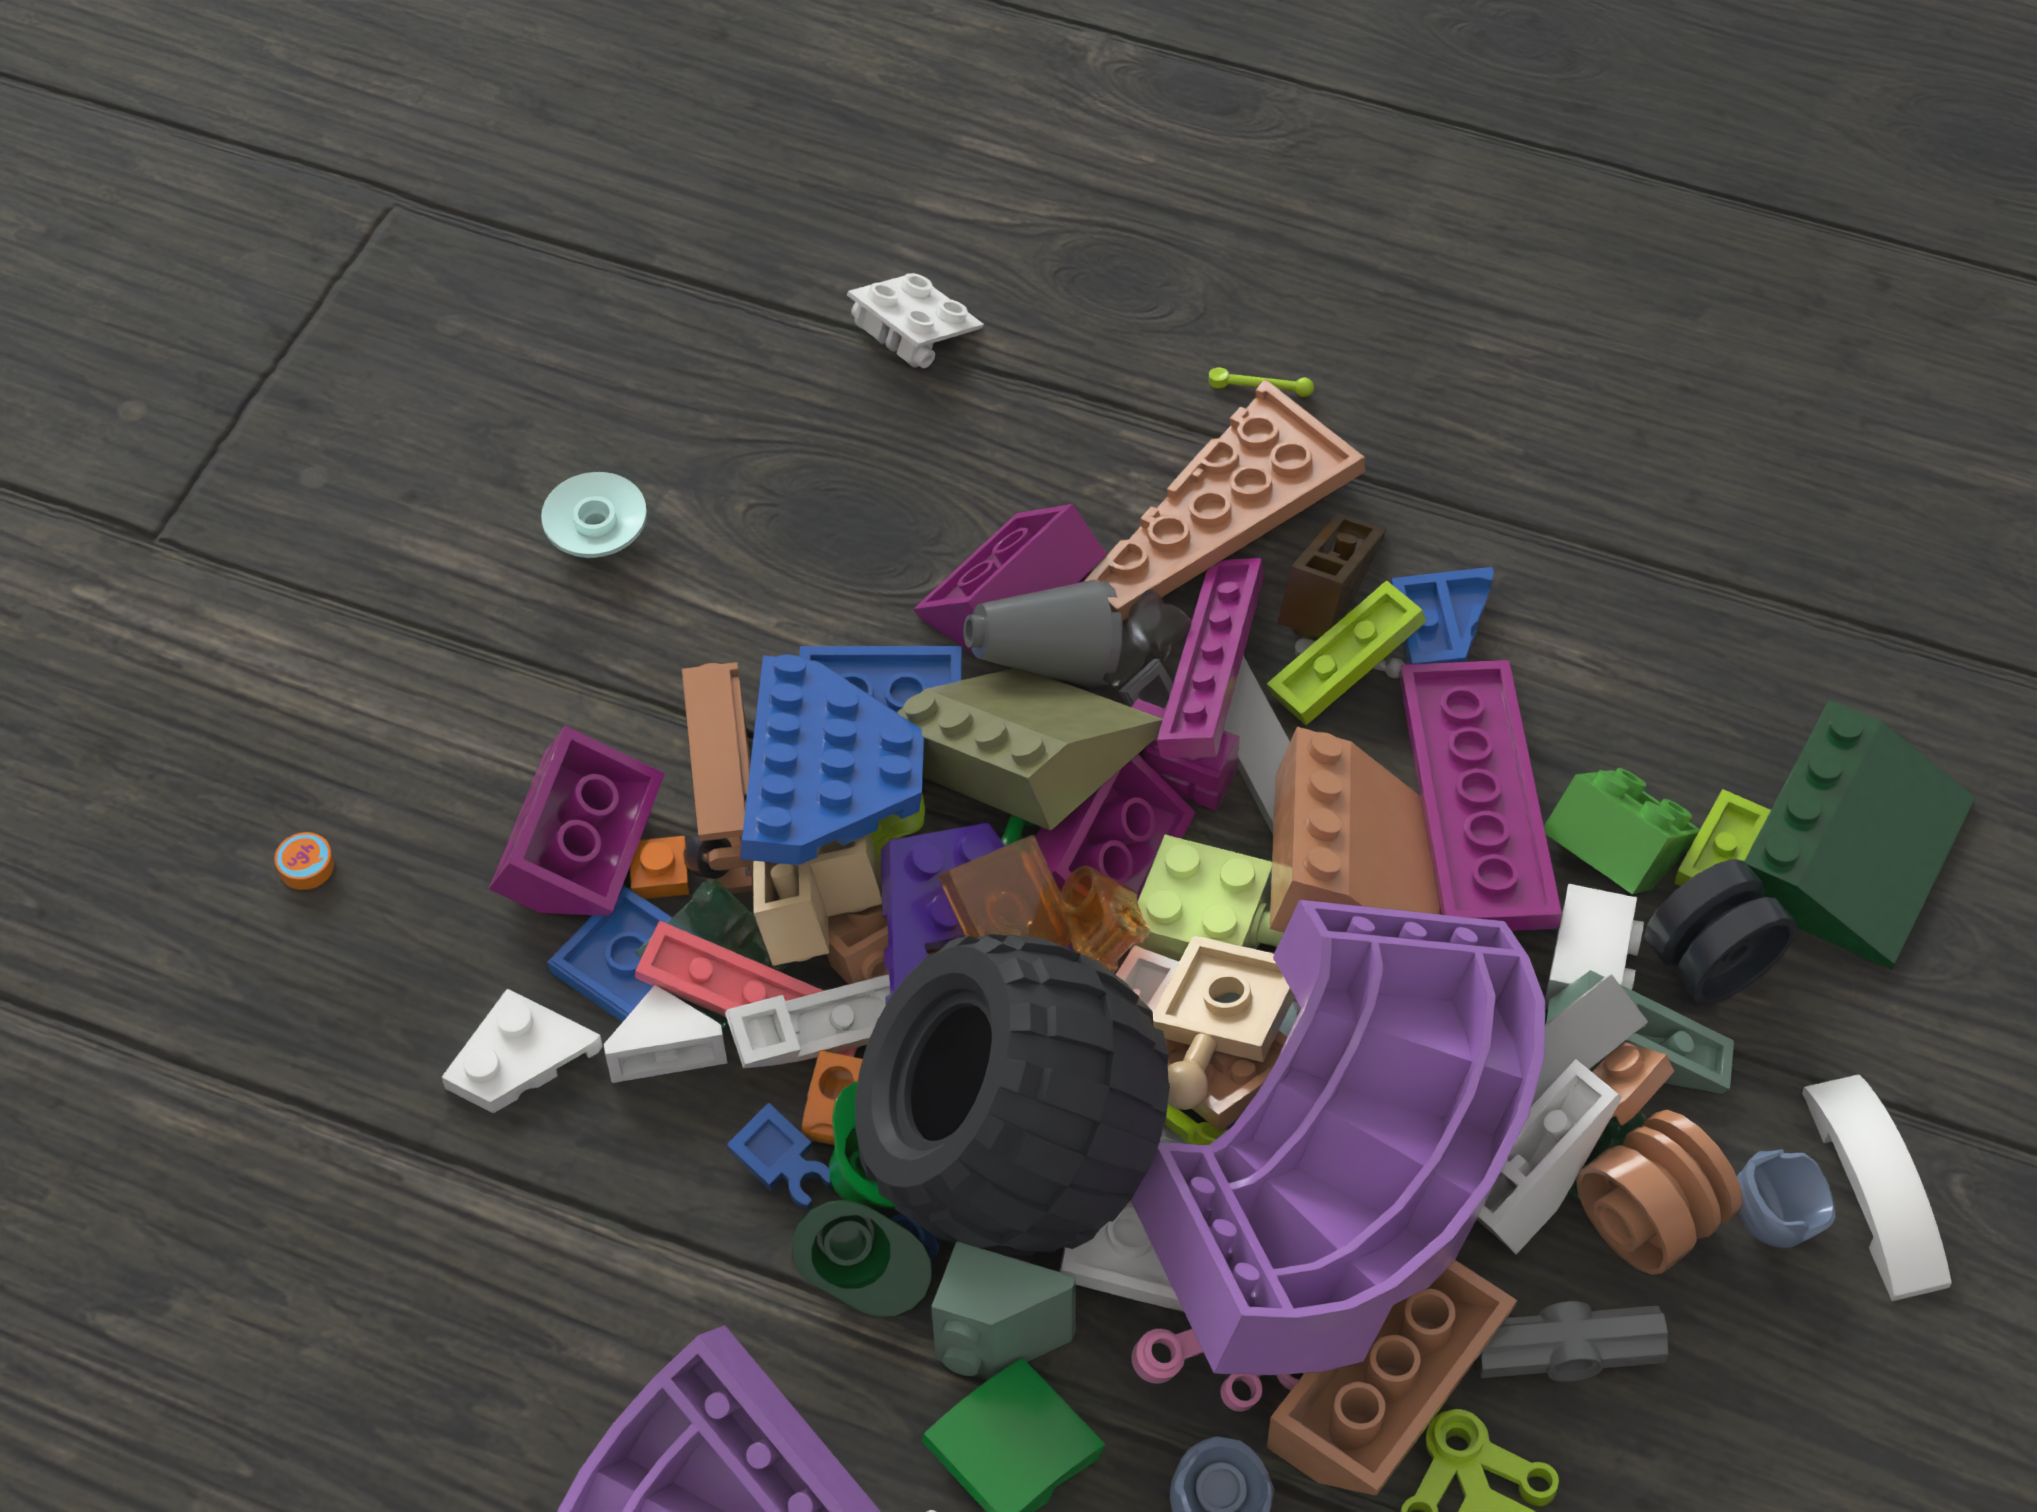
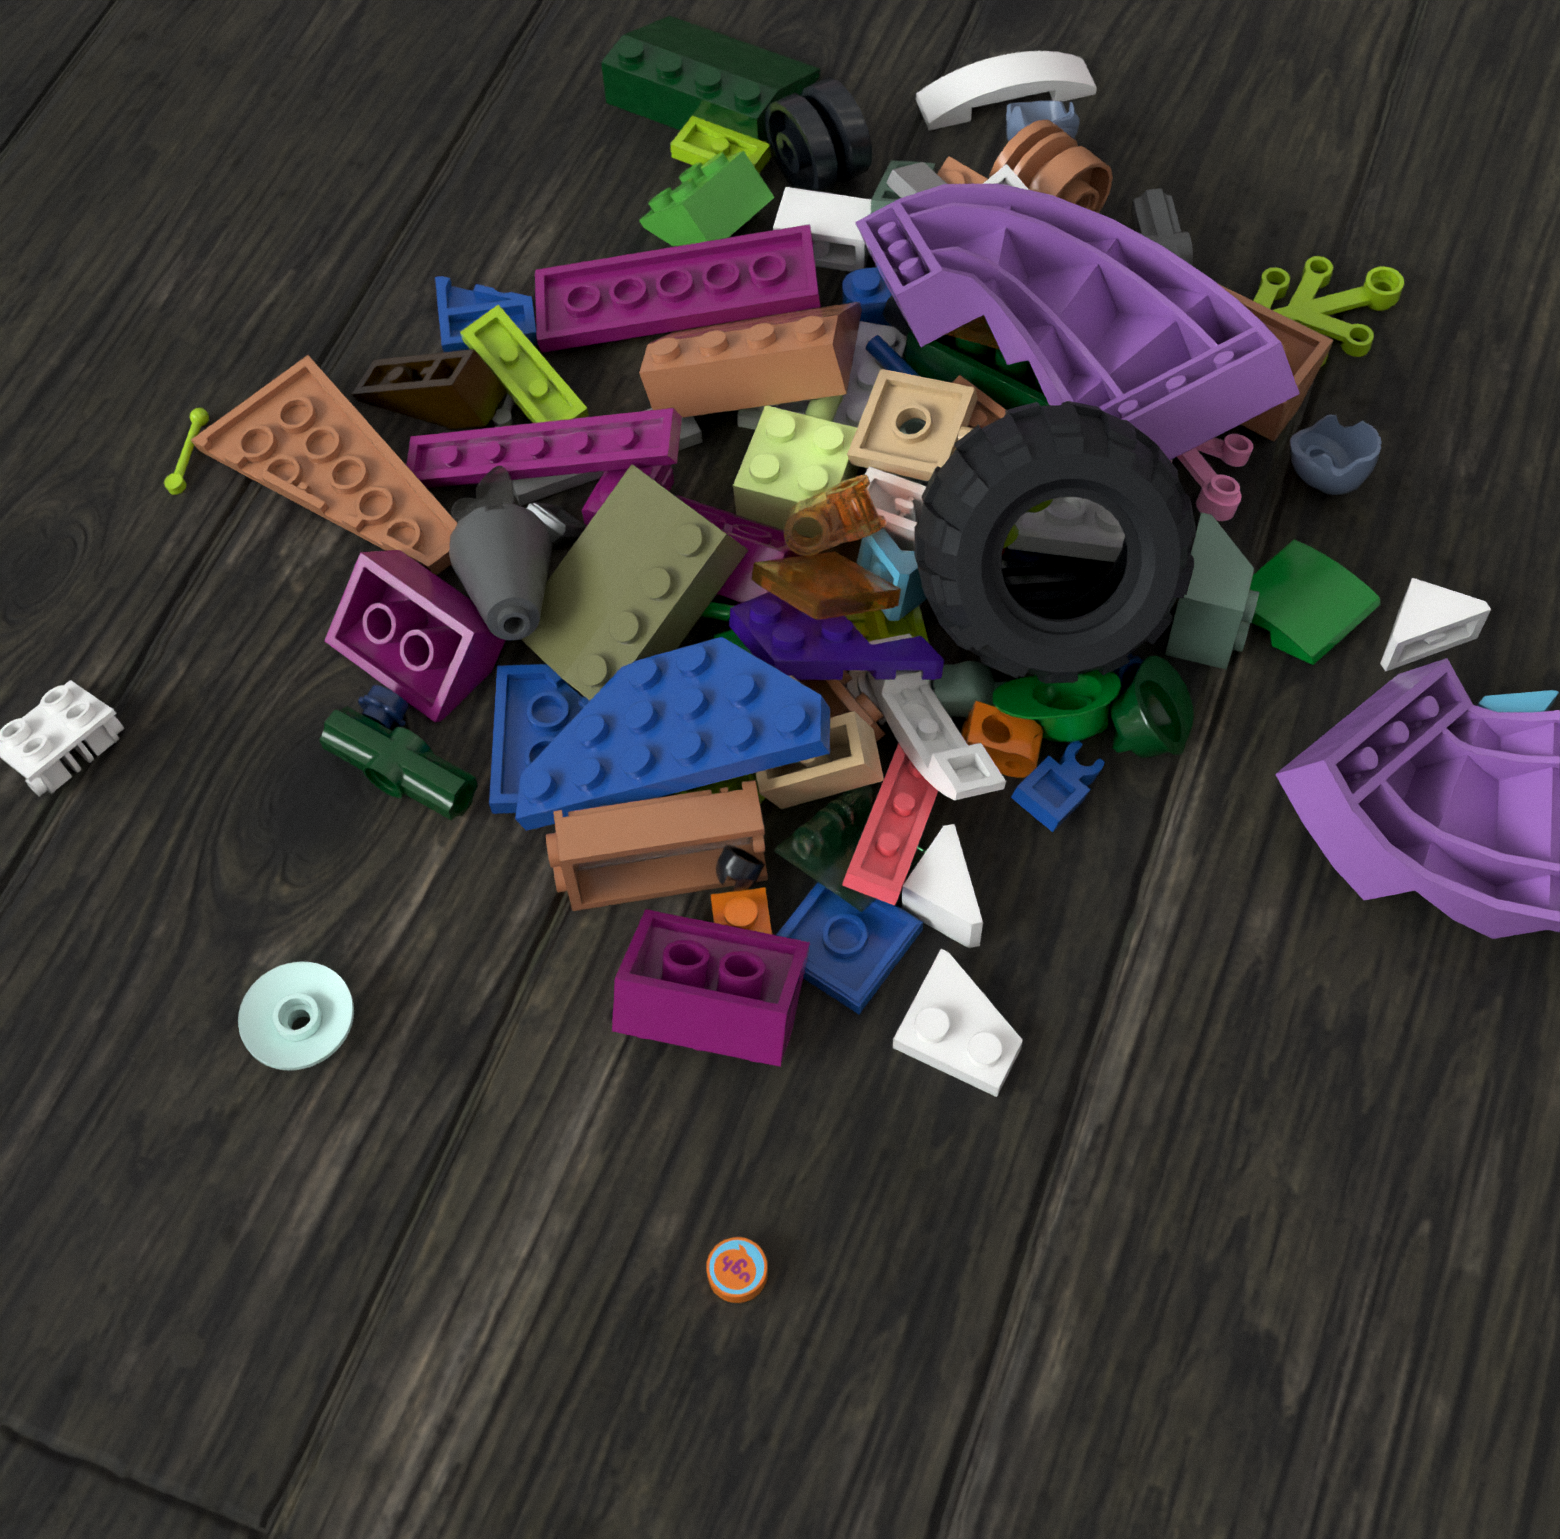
camera: 90 degrees left, 5 degrees up
none -> dark green piece [319,706,478,821]
none -> dark blue plate [358,685,409,730]

